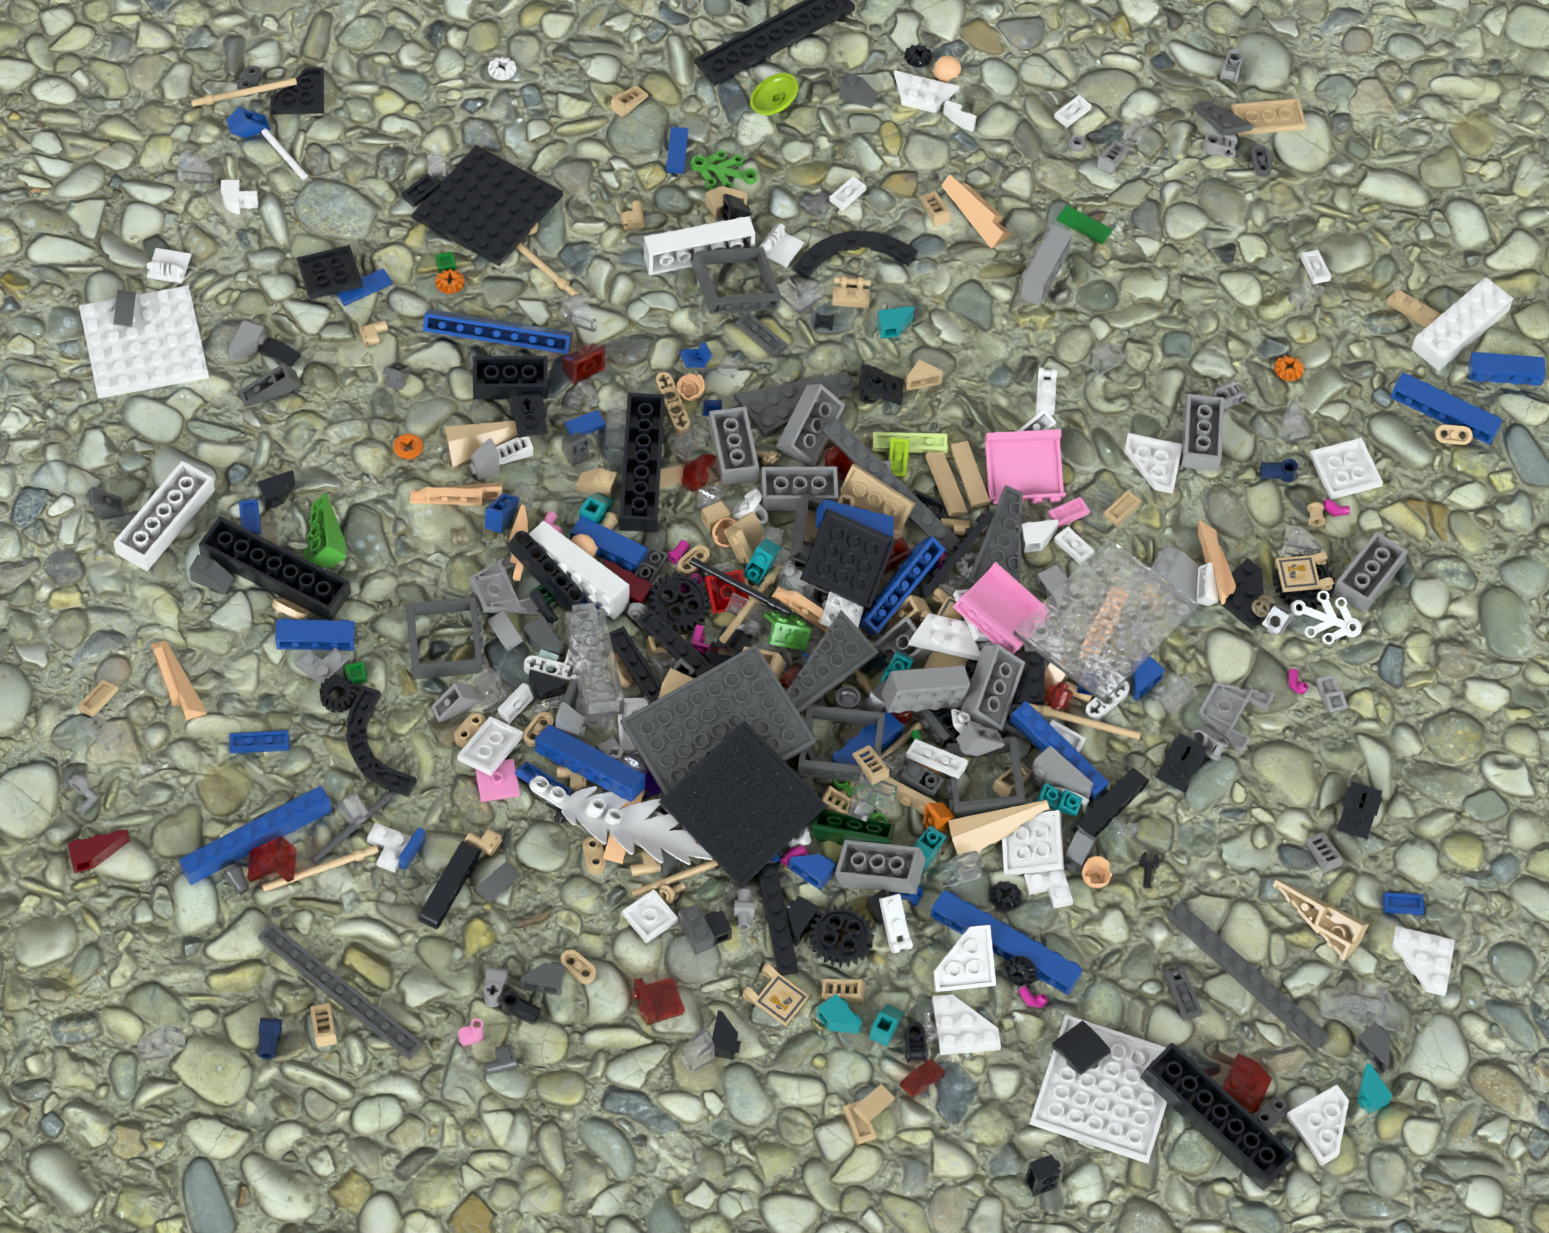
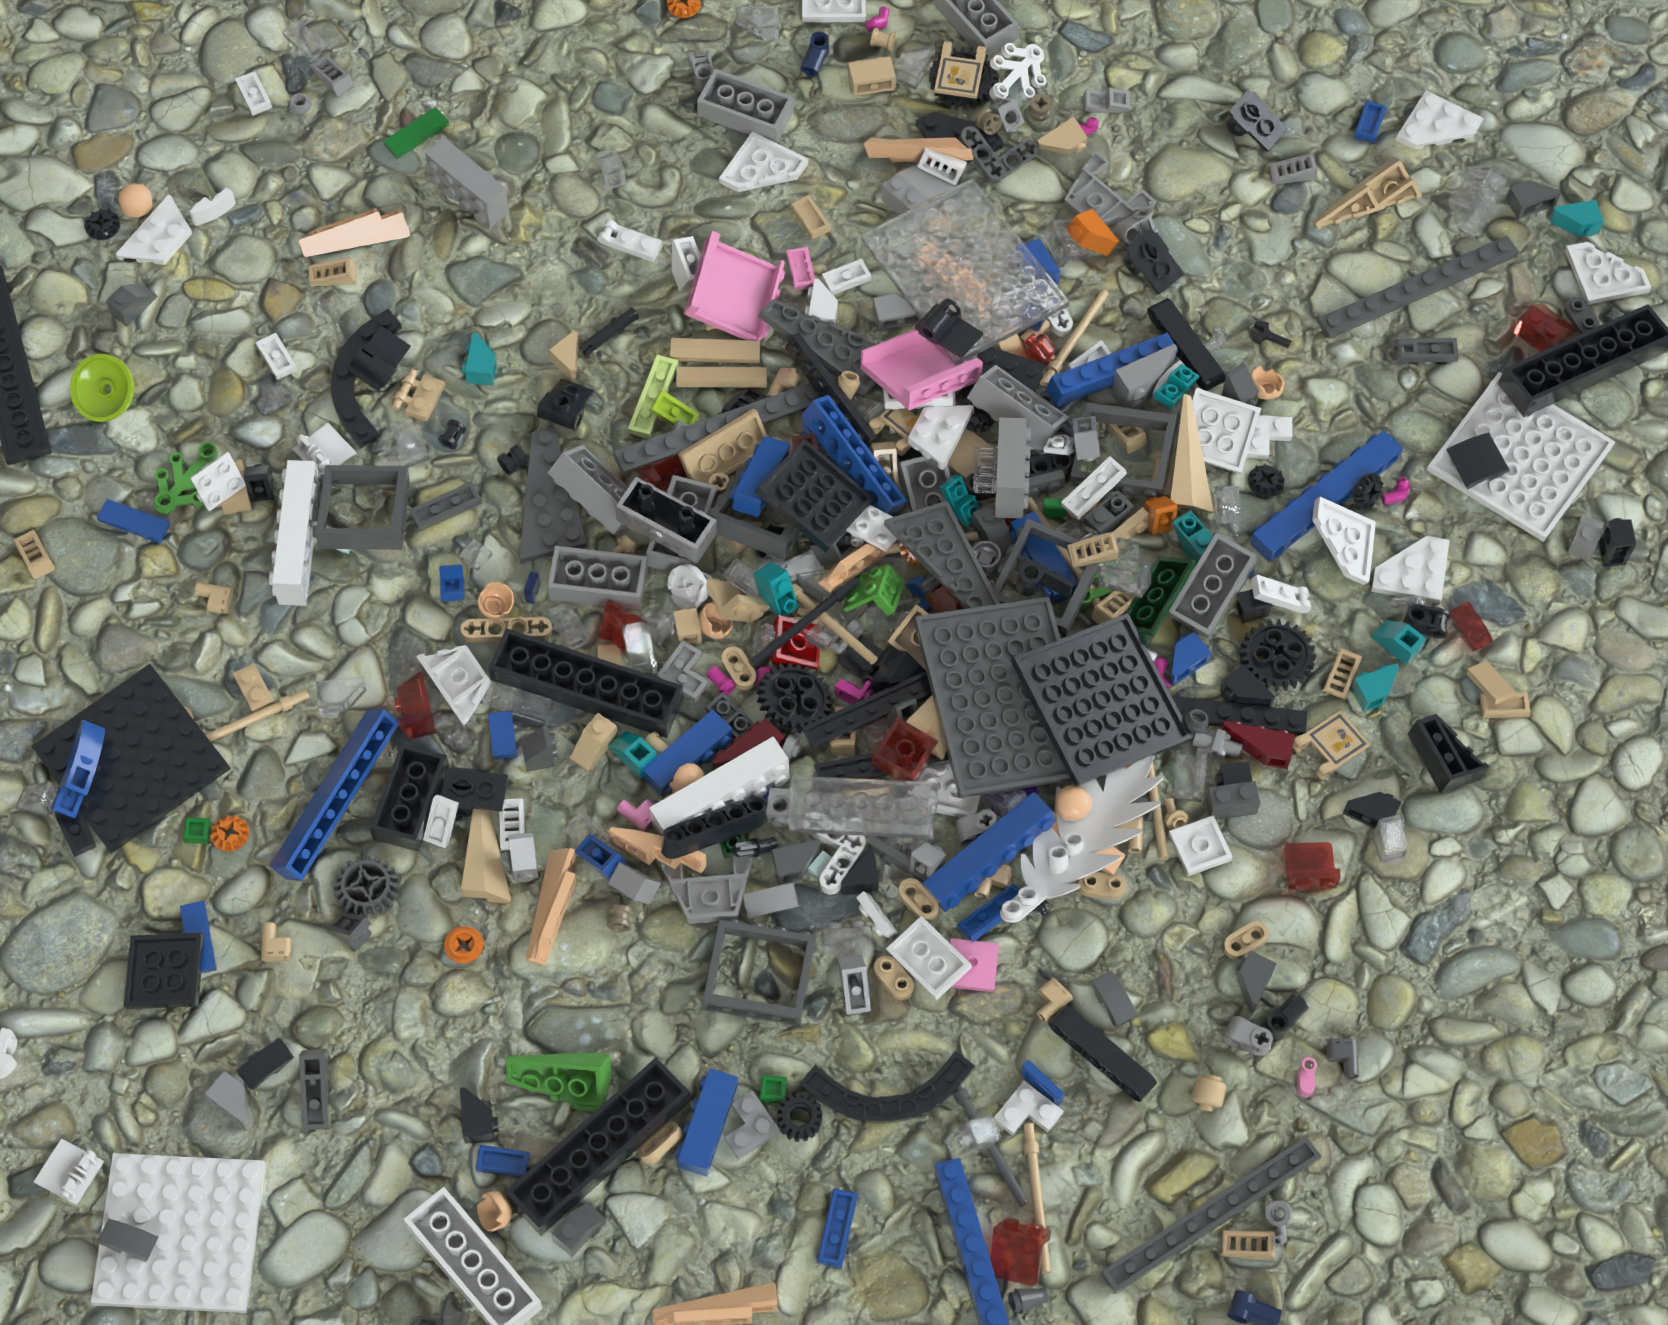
camera: 70 degrees left, 5 degrees up
none -> blue slope [50,720,105,818]
none -> white hinge [190,452,246,511]
none -> tan plate [233,663,274,713]
none -> dark grey gear [333,854,400,919]
none -> black piece [349,326,411,392]
none -> white wing [416,645,492,725]
none -> white plate [423,795,459,848]
none -> light nougat hair [477,1191,512,1232]
none -> black wheel [497,444,529,476]
none -> black pin [578,307,639,357]
none -> light grey slope [607,861,661,904]
none -> piece [616,477,717,564]
none -> clear panel [622,621,658,674]
none -> light grey plate [656,640,709,703]
none -> tan cone [838,371,860,401]
none -> tan brick [848,56,896,97]
none -> clear red slope [871,717,938,789]
none -> black piece [915,298,983,359]
none -> dark grey beam [959,126,1039,183]
none -> black piece [1015,555,1074,598]
none -> dark tan wheel [1029,94,1052,121]
none -> tan slope [1037,117,1088,155]
none -> light nougat hair [1054,785,1091,821]
none -> orange slope [1065,209,1119,256]
none -> clear panel [1173,748,1207,802]
none -> dark grey plate [1185,709,1209,732]
none -> tan head [1191,1074,1226,1112]
none -> dark red slope [1222,721,1295,769]
none -> light grey plate [1265,1200,1292,1246]
none -> black wedge [1408,714,1490,794]
none -> light grey slope [1567,514,1604,561]

